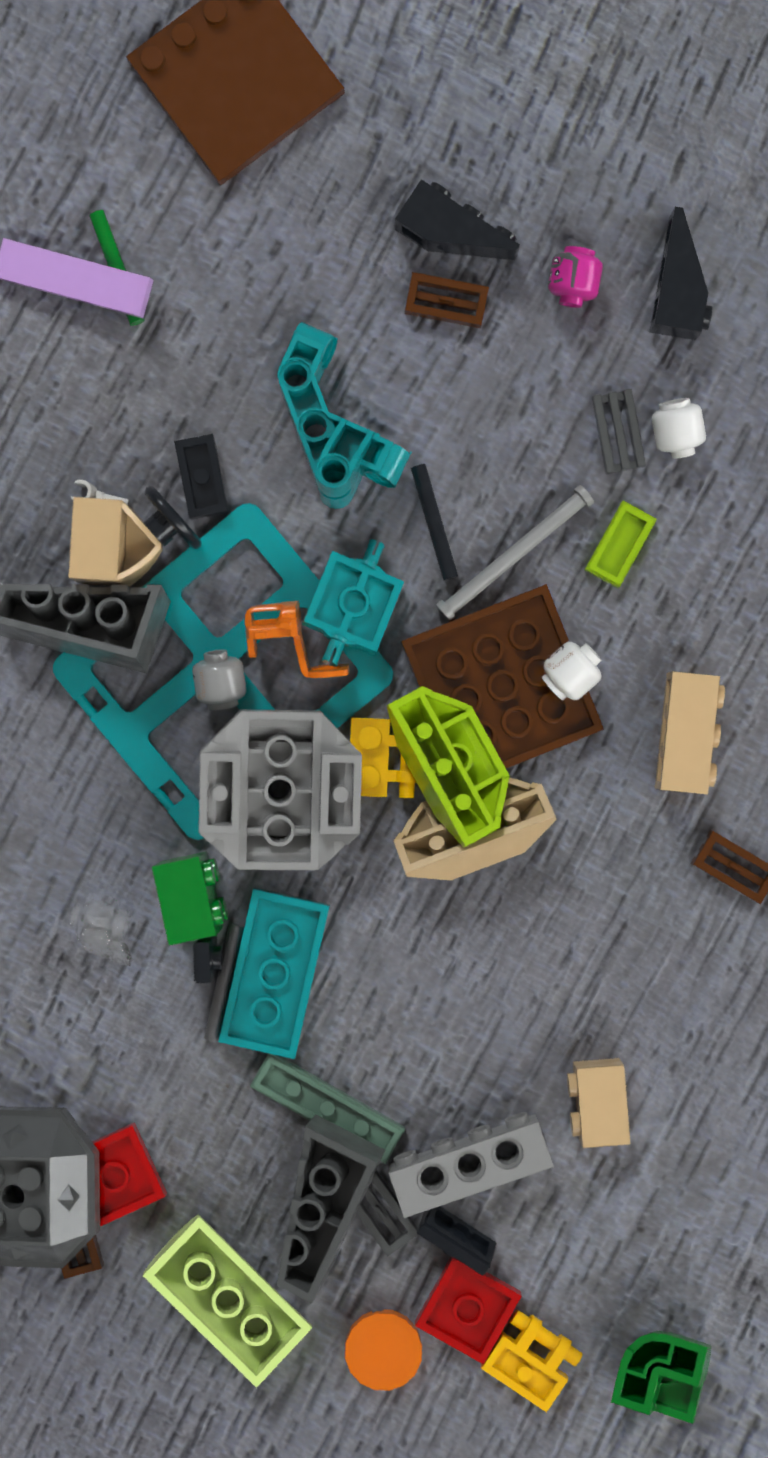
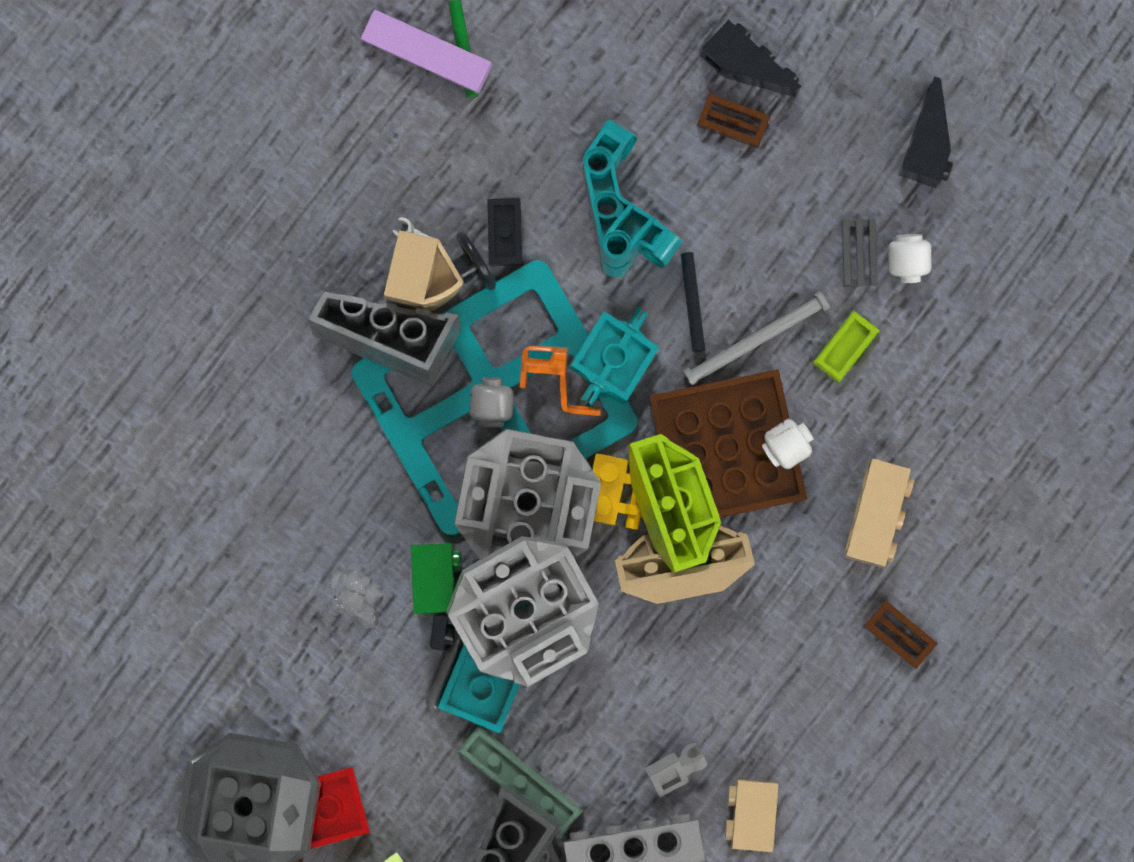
camera: 10 degrees right, 5 degrees down
dark pink head [548,246,603,308] -> none
none -> light grey piece [446,536,599,687]
none -> light grey plate [645,743,708,797]

